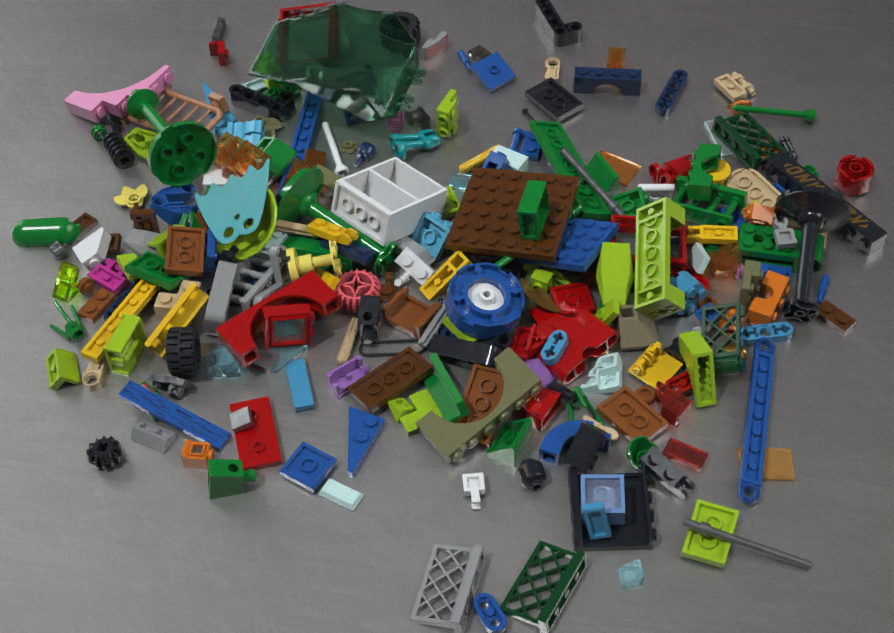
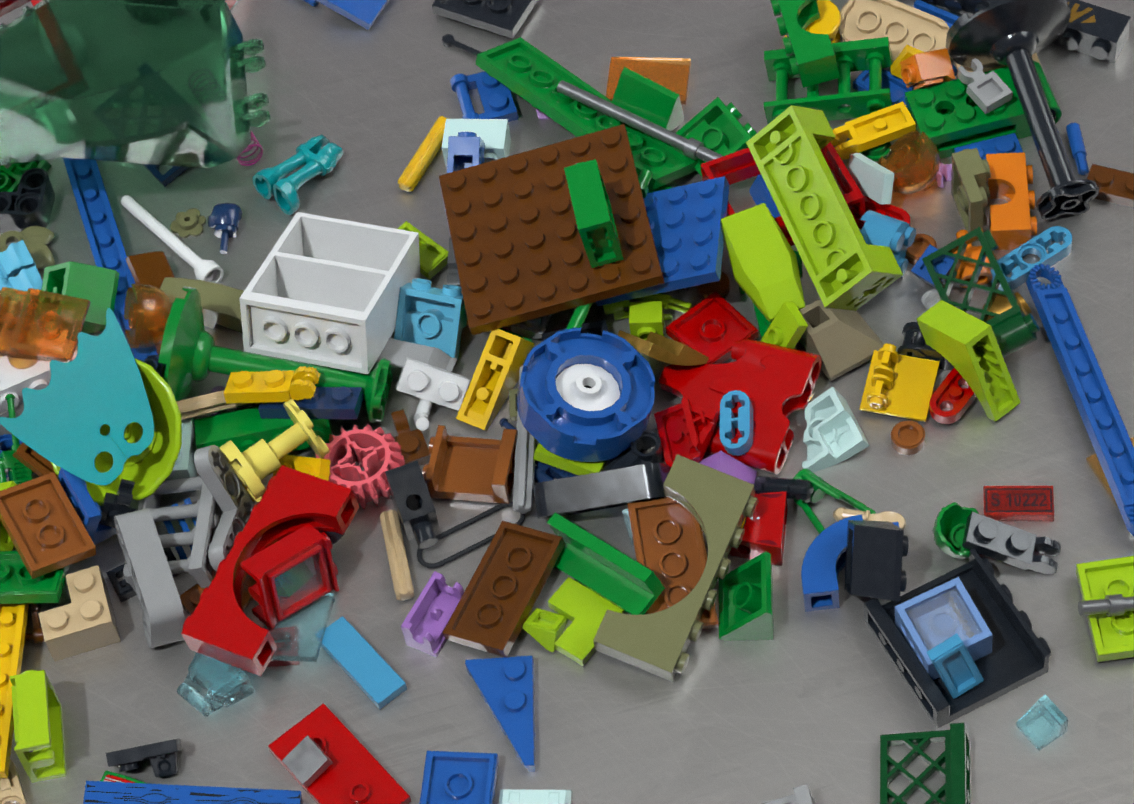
camera: 20 degrees left, 5 degrees up
yellow fence [144,282,209,358] -> none
black tyre [166,326,201,376] -> none
clear smoke piece [404,106,431,133] -> none
lime plate [436,89,459,139] -> none
clear light blue brick [449,172,471,192] -> none
white plate [462,472,485,510] -> none
black head [517,458,547,491] -> none
dark orange plate [596,385,669,442] -> none
white plate [638,184,675,201] -> none
red piece [648,154,694,184] -> none
clear red slope [655,381,693,428] -> none

